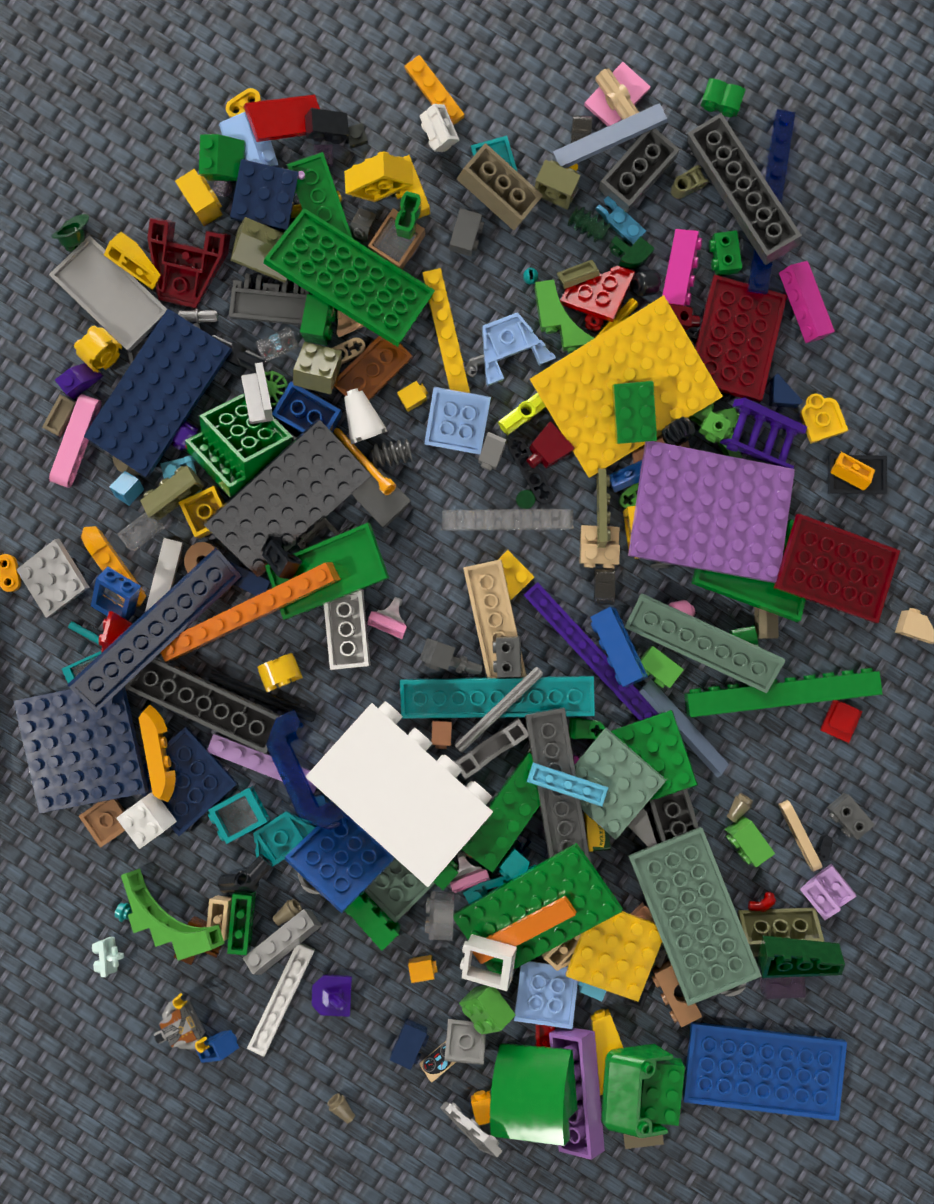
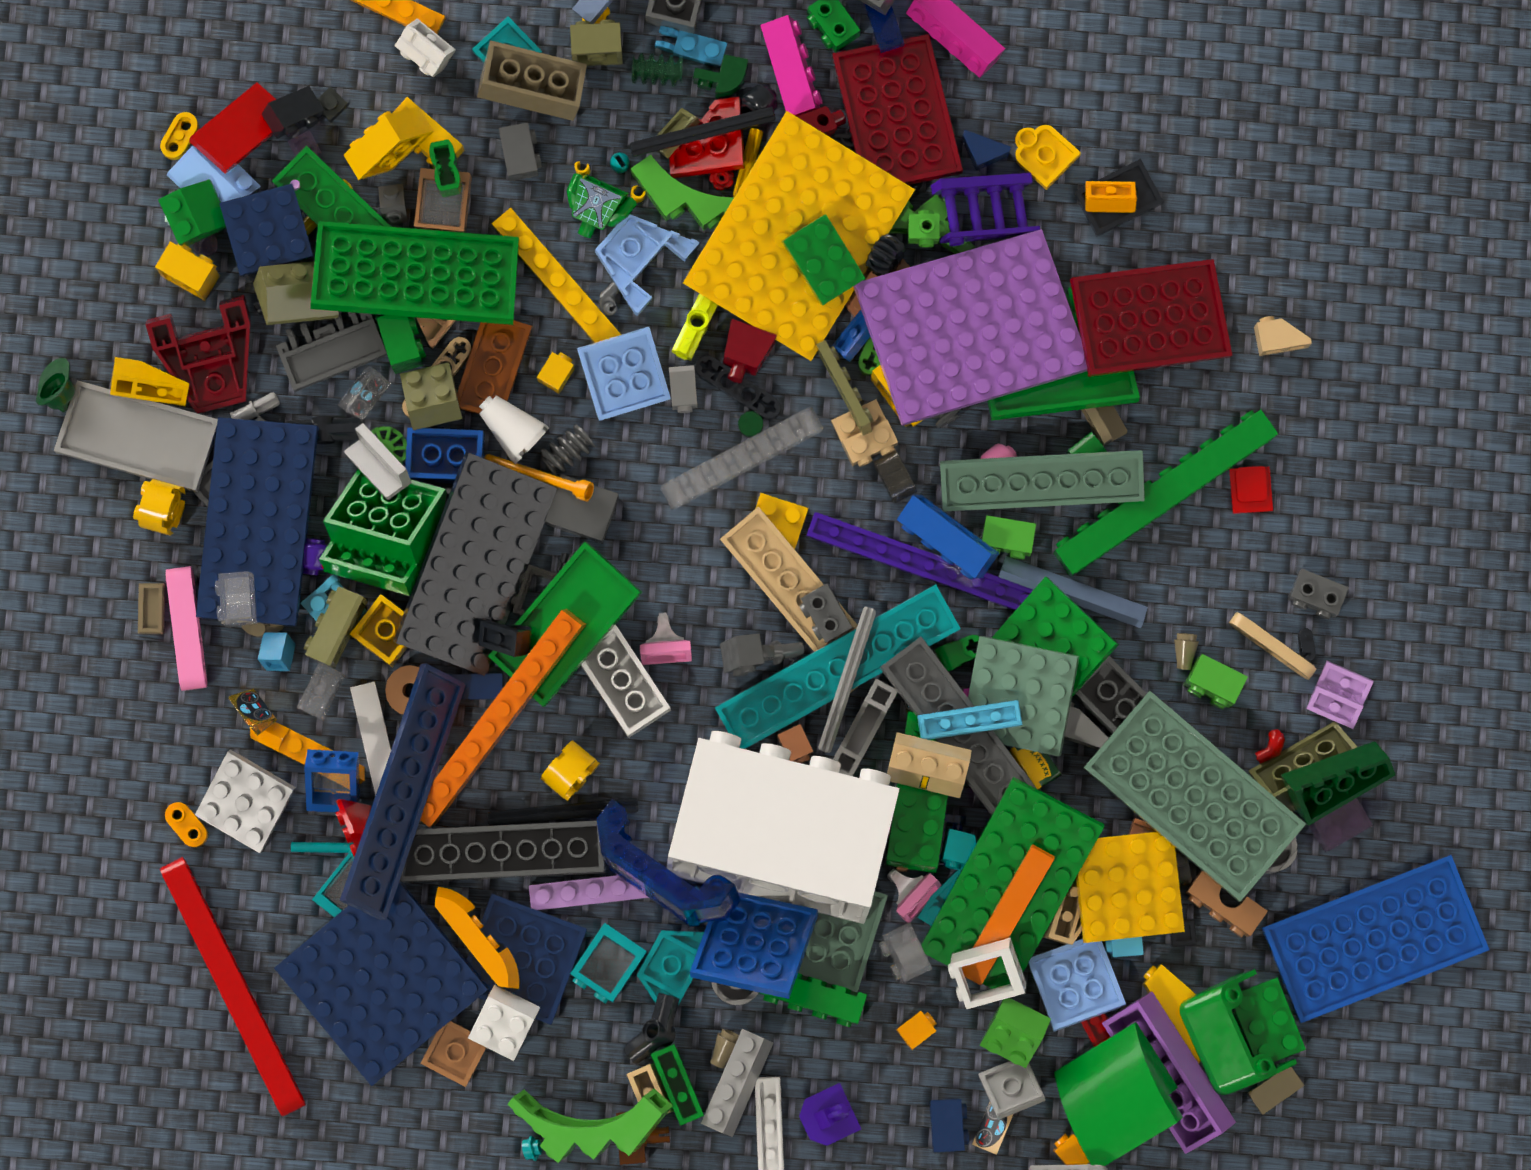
camera: 30 degrees left, 5 degrees down
dark purple slope [55,363,103,399] -> none
green brick [433,859,459,890] -> none
none -> clear brick [215,571,257,627]
none -> slope [228,689,277,736]
none -> green torso [567,161,646,238]
none -> black axle [630,107,775,157]
none -> tan slope [887,732,972,798]

